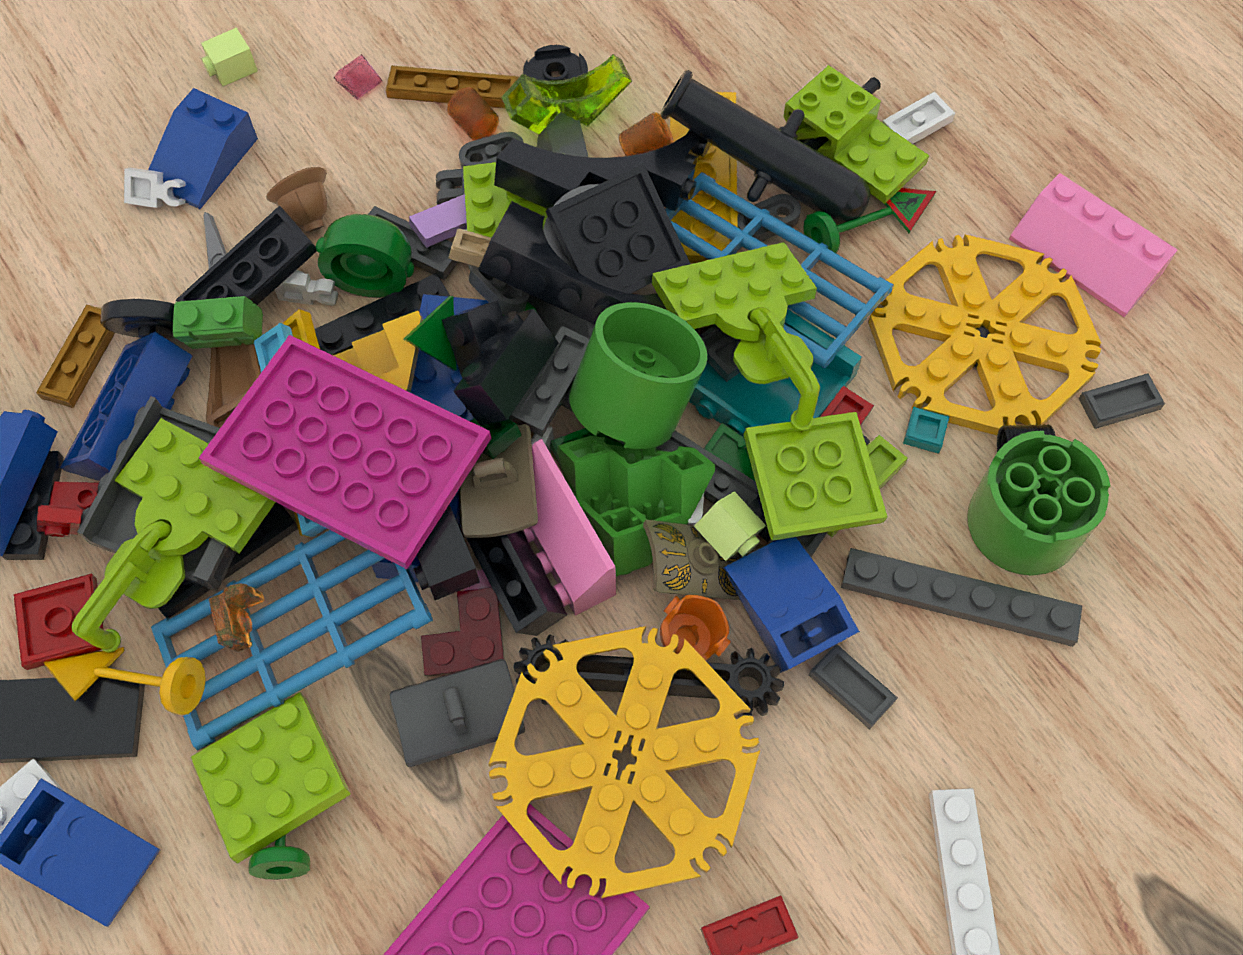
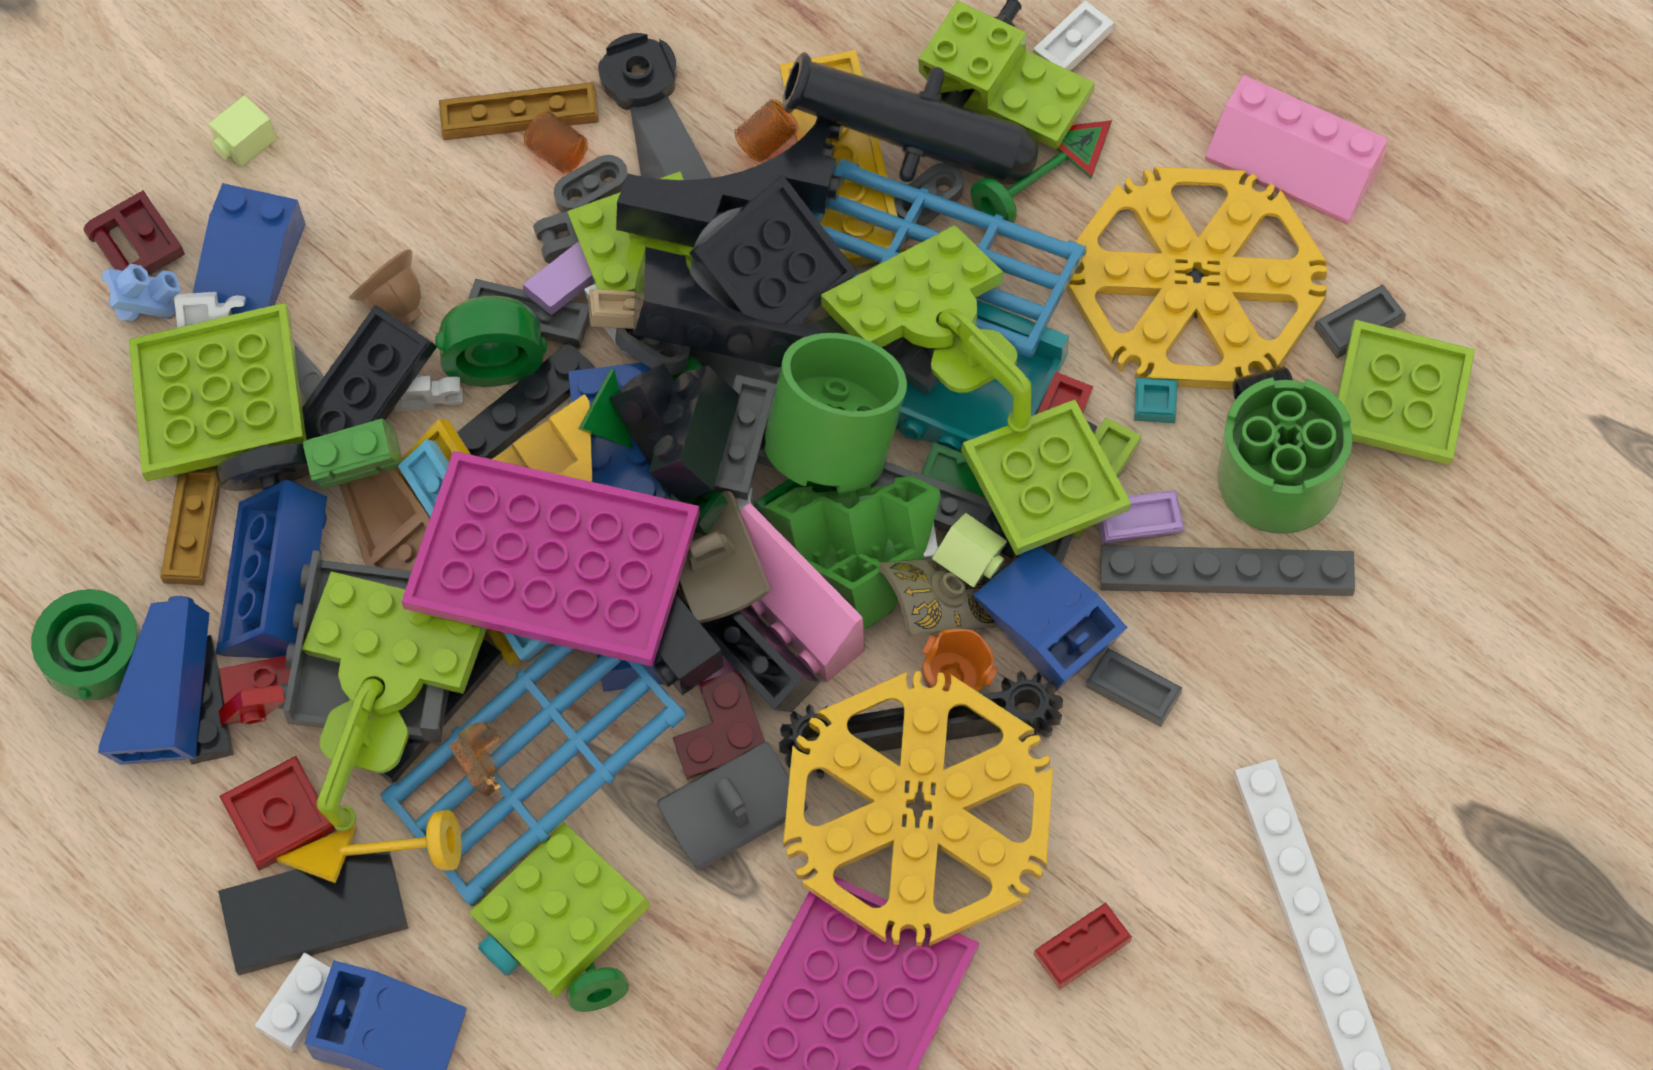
camera: 10 degrees left, 0 degrees up
clear pink slope [334,54,382,100] -> none
clear neon green arch [501,54,632,134] -> none
none -> dark red plate [83,190,185,275]
none -> light blue hips [101,264,181,321]
none -> lime plate [129,303,306,482]
none -> teal tile [478,934,519,976]
none -> lavender tile [1098,490,1185,544]
none -> lime plate [1337,320,1475,465]

